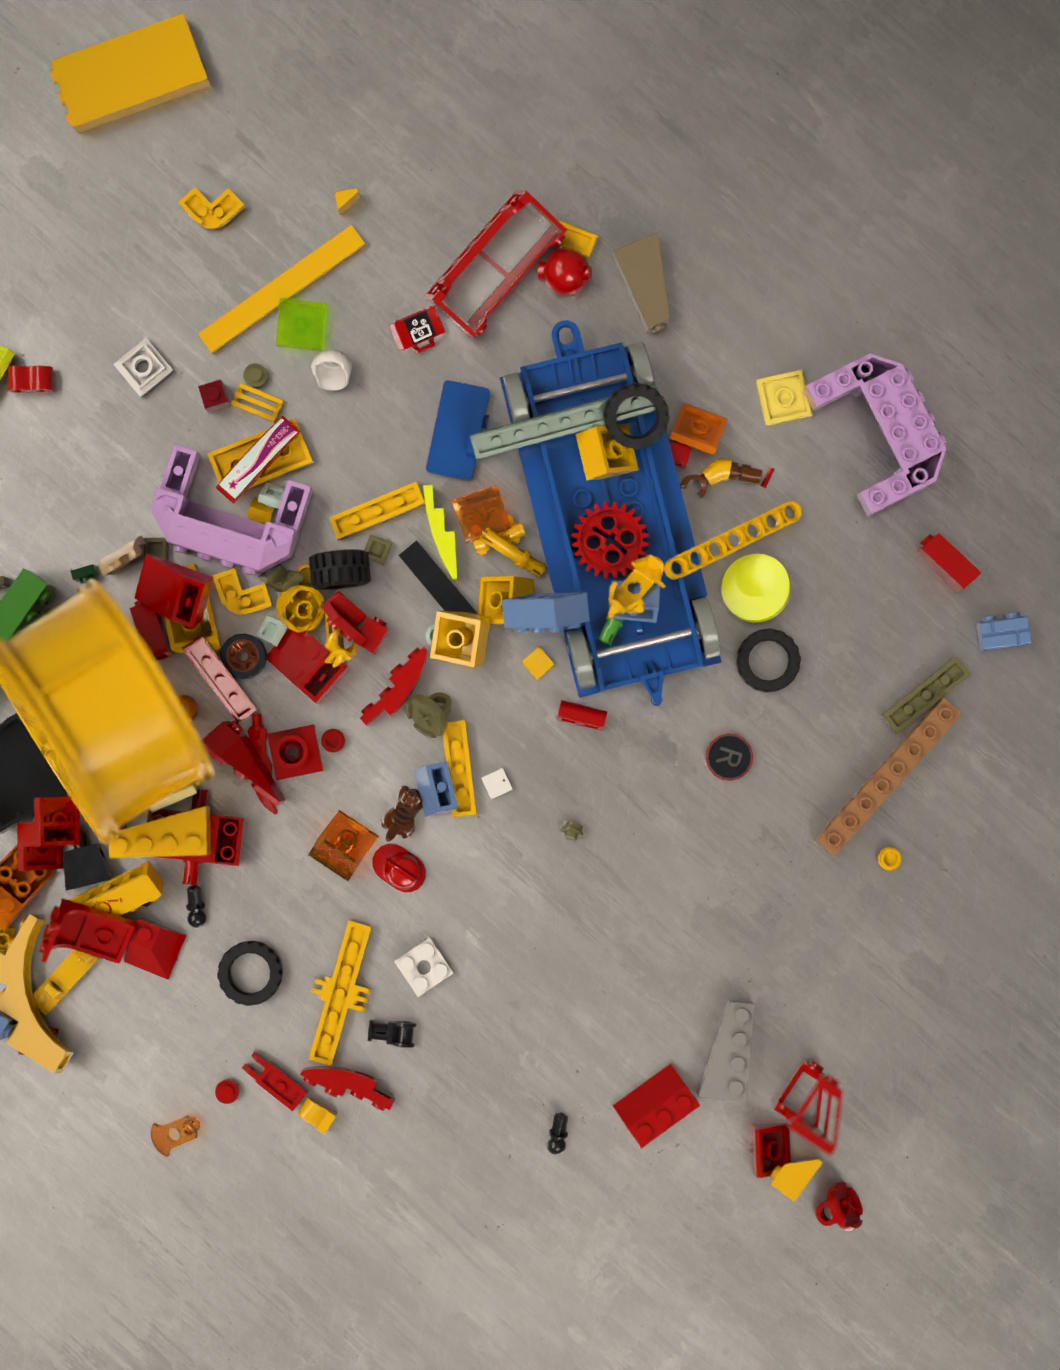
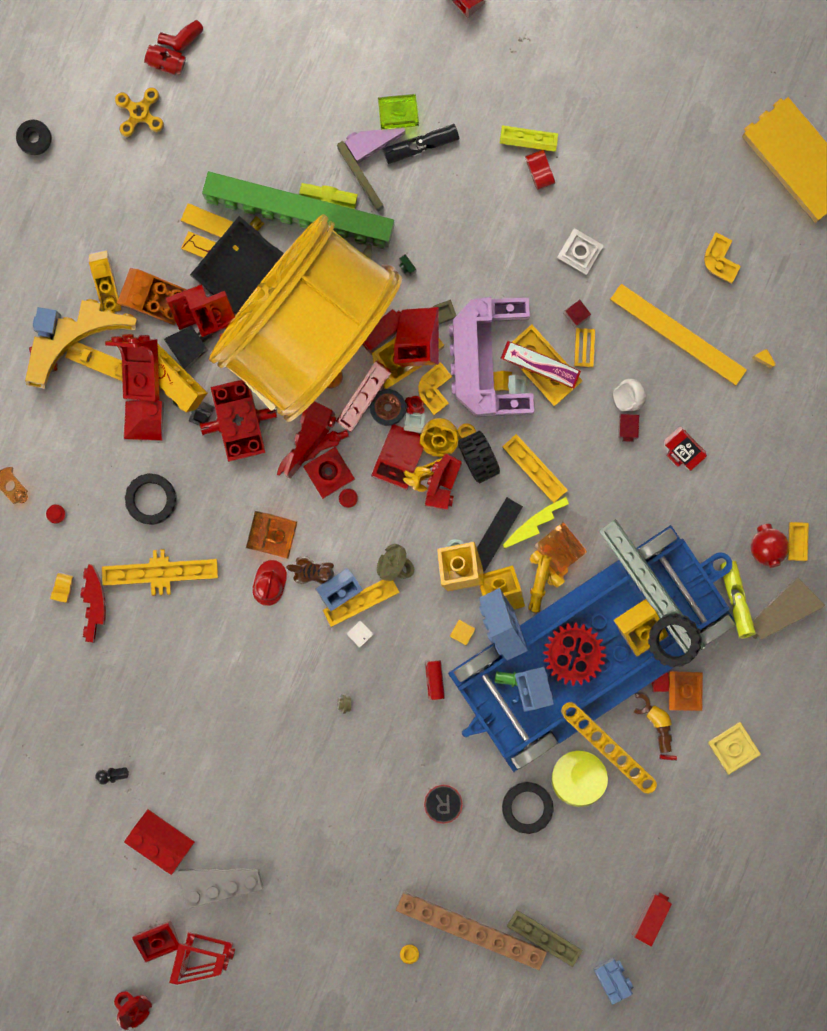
camera: 70 degrees right, 0 degrees up
tan slope [99,535,146,576] -> none
yellow wedge [109,806,211,858] -> none
black axle [186,885,206,928] -> none
red hinge [242,1051,308,1111] -> none
olive plate [243,363,267,387] -> none
olive slope [258,564,304,592] -> none
clear neon green plate [275,298,327,352] -> none
red slope [360,647,428,726] -> none
olive tile [364,534,393,566] -> none
black connector [368,1020,417,1048] -> none
white piece [394,937,454,997] -> none
clear windscreen [423,190,567,338] -> none
blue bracket [426,380,490,481] -> none
yellow piece [608,555,666,619] -> none
yellow slope [770,1157,823,1202] -> none
lavender wedge [803,353,947,517] -> none
none -> black slope [189,402,215,426]
none -> red plate [405,396,425,414]
none -> dark red brick [618,414,640,442]
none -> neon yellow piece [720,561,756,639]

